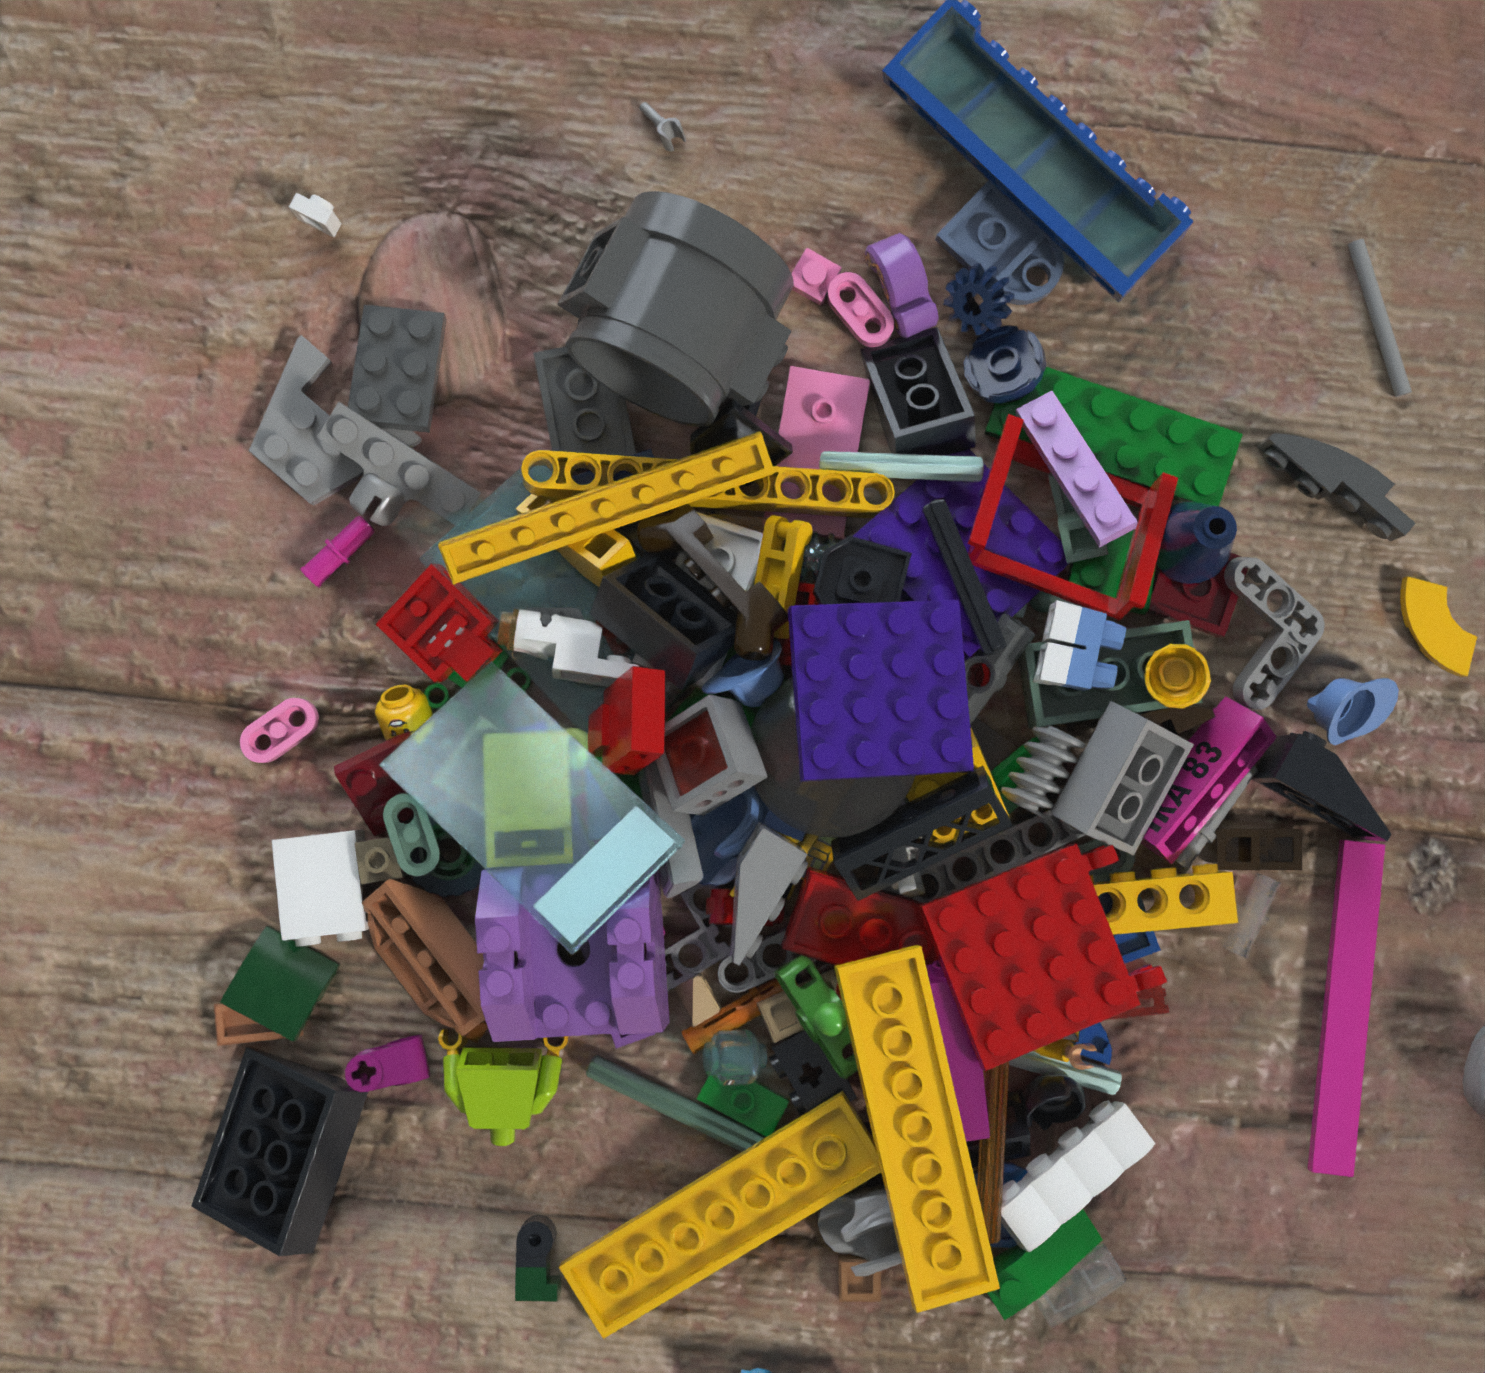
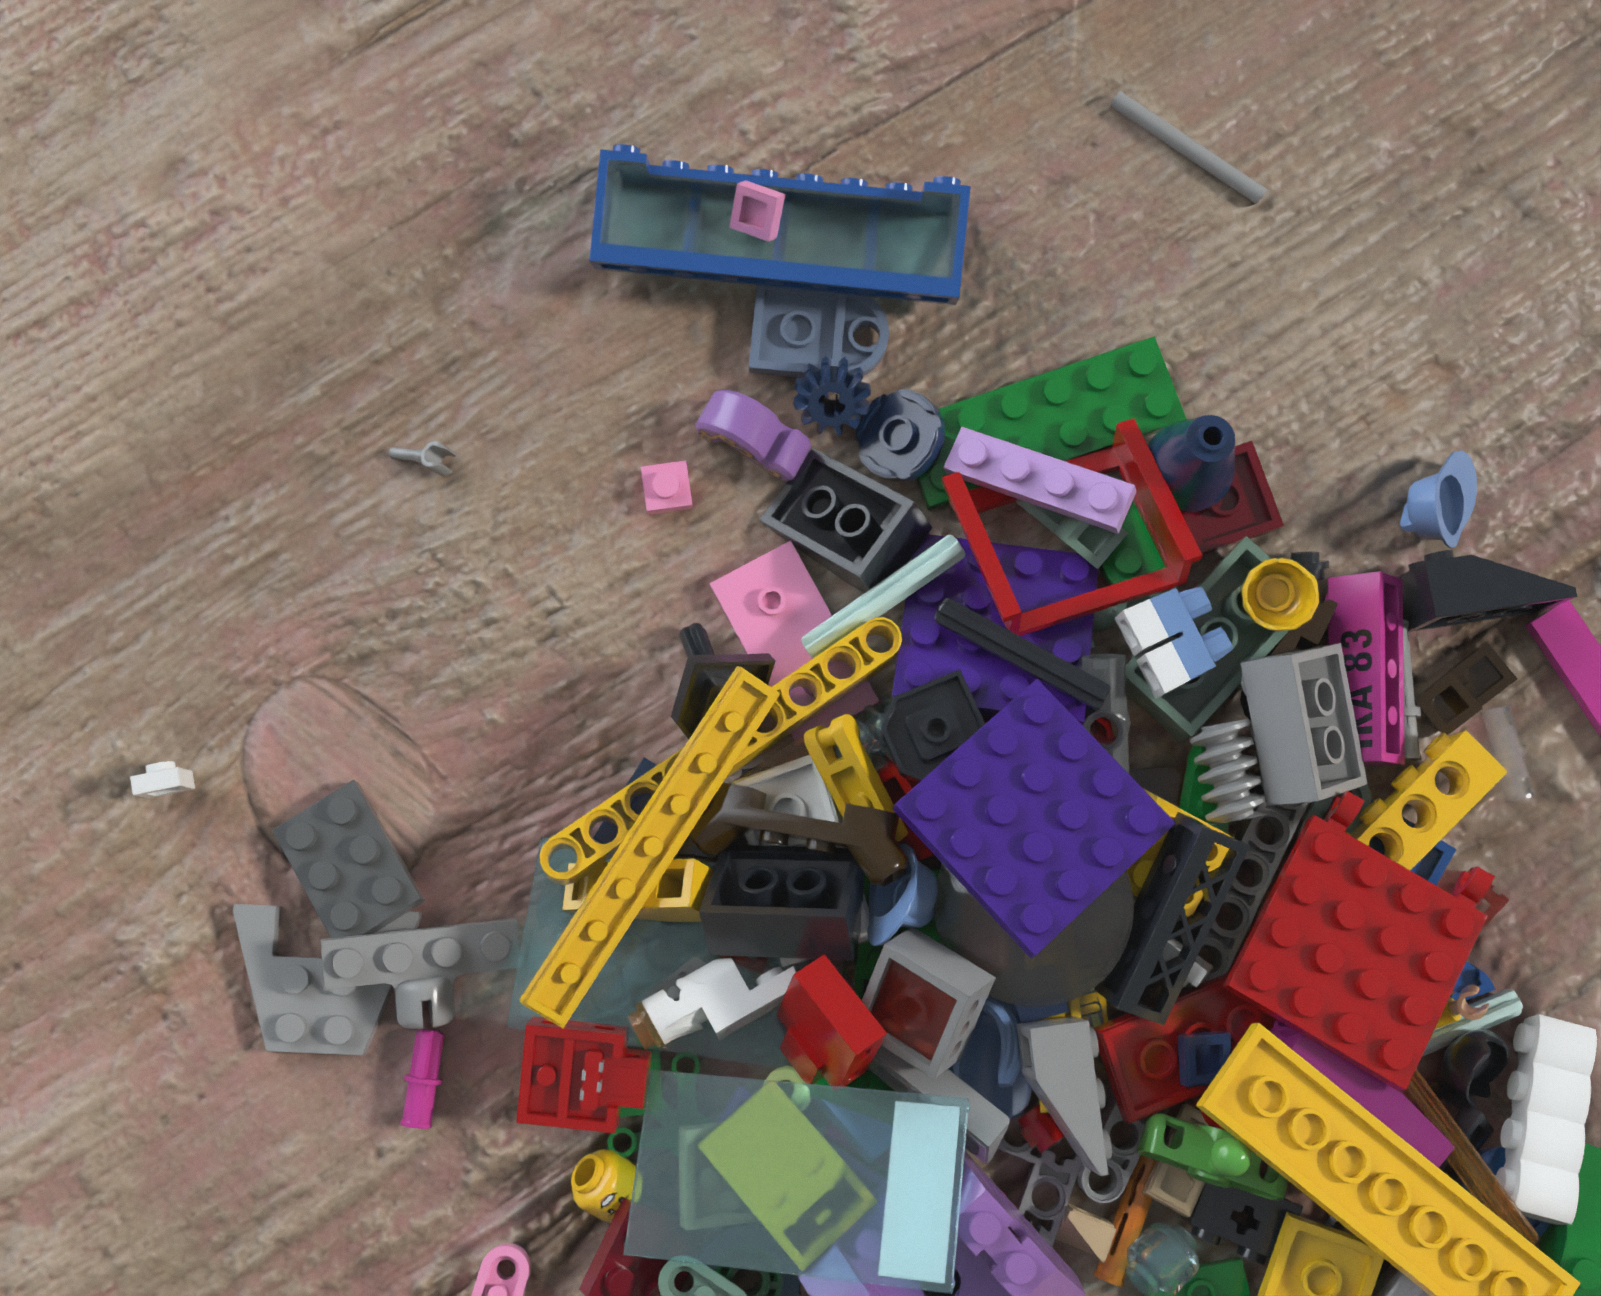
camera: 40 degrees left, 5 degrees down
dark grey plate [533,346,636,471] -> none
dark grey cylinder [557,191,794,427] -> none
bright pink plate [827,272,894,347] -> none
light grey beam [1224,557,1325,710] -> none
dark grey slope [1257,433,1416,541] -> none
yellow tile [1400,576,1477,677] -> none
none -> bright pink plate [729,180,785,242]
none -> dark blue tile [1177,1030,1232,1087]
none -> black plate [1291,551,1329,581]

